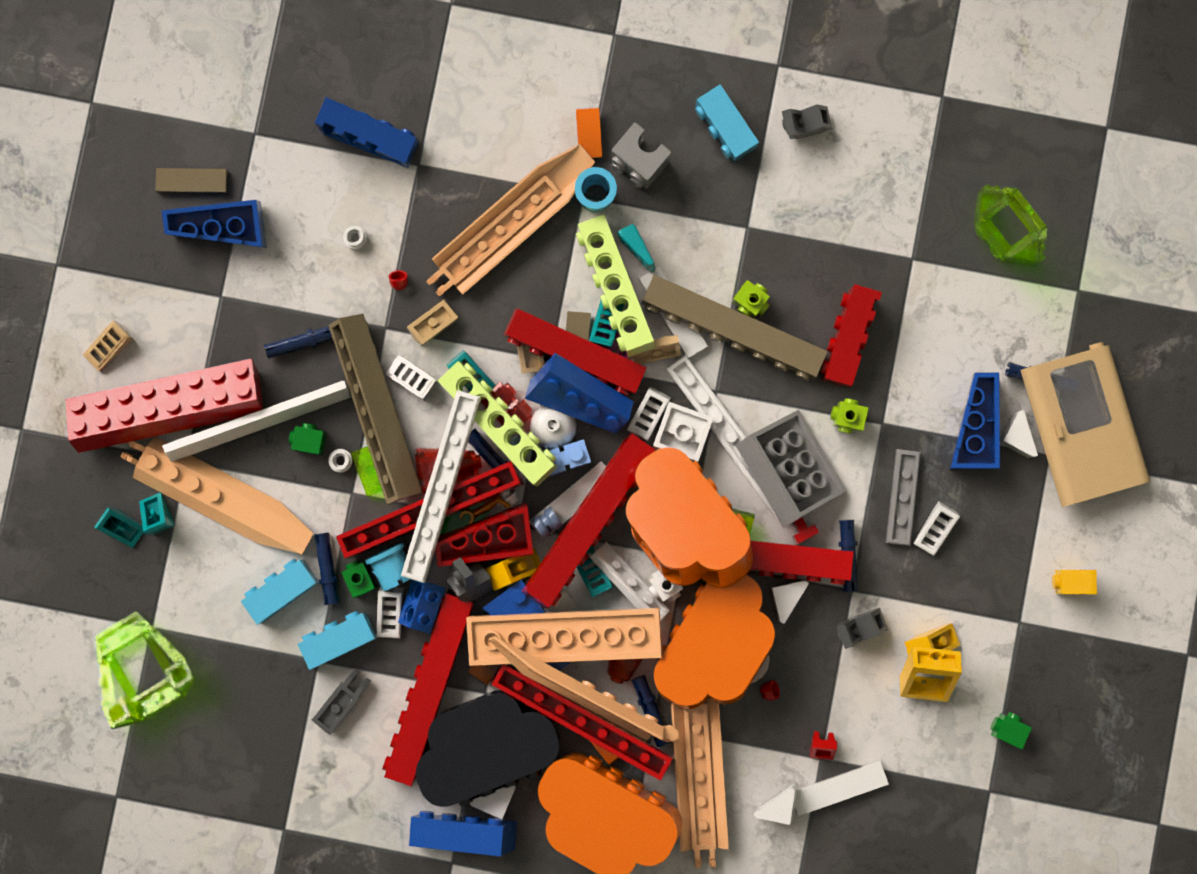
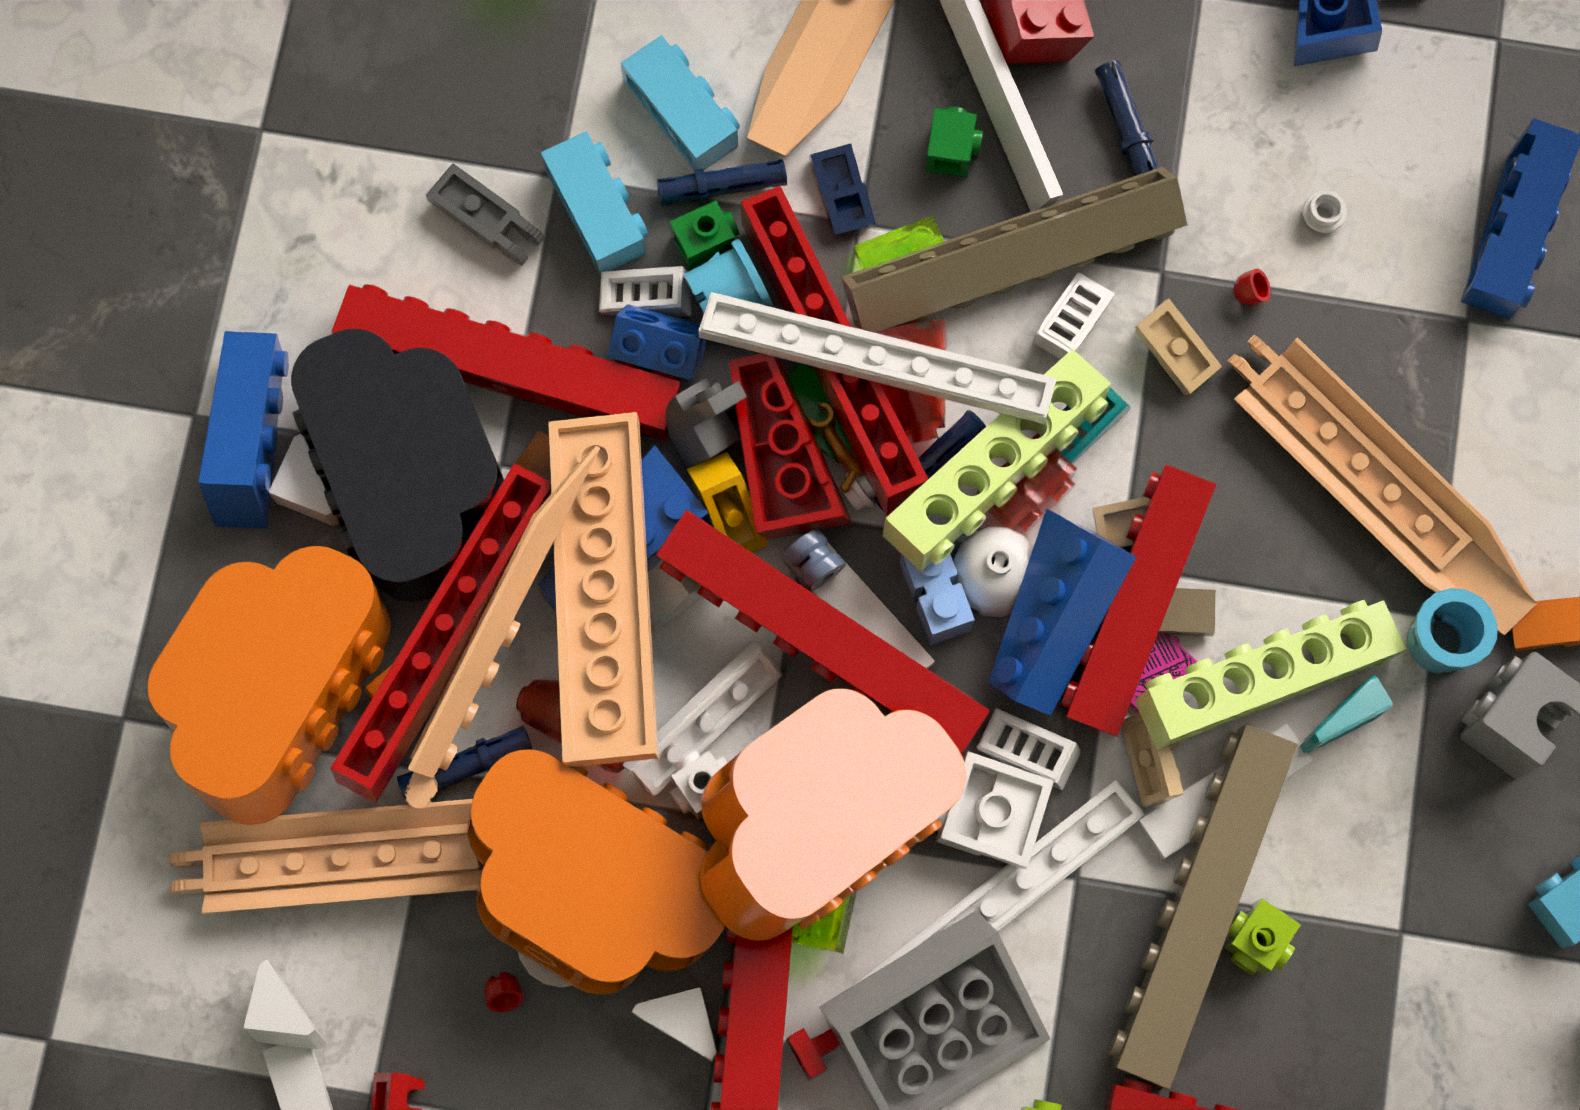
camera: 85 degrees right, 10 degrees down
white plate [328,449,353,473] -> none
teal slope [577,546,613,597] -> none
teal slope [589,300,624,349] -> none
none -> dark blue slope [809,143,876,236]

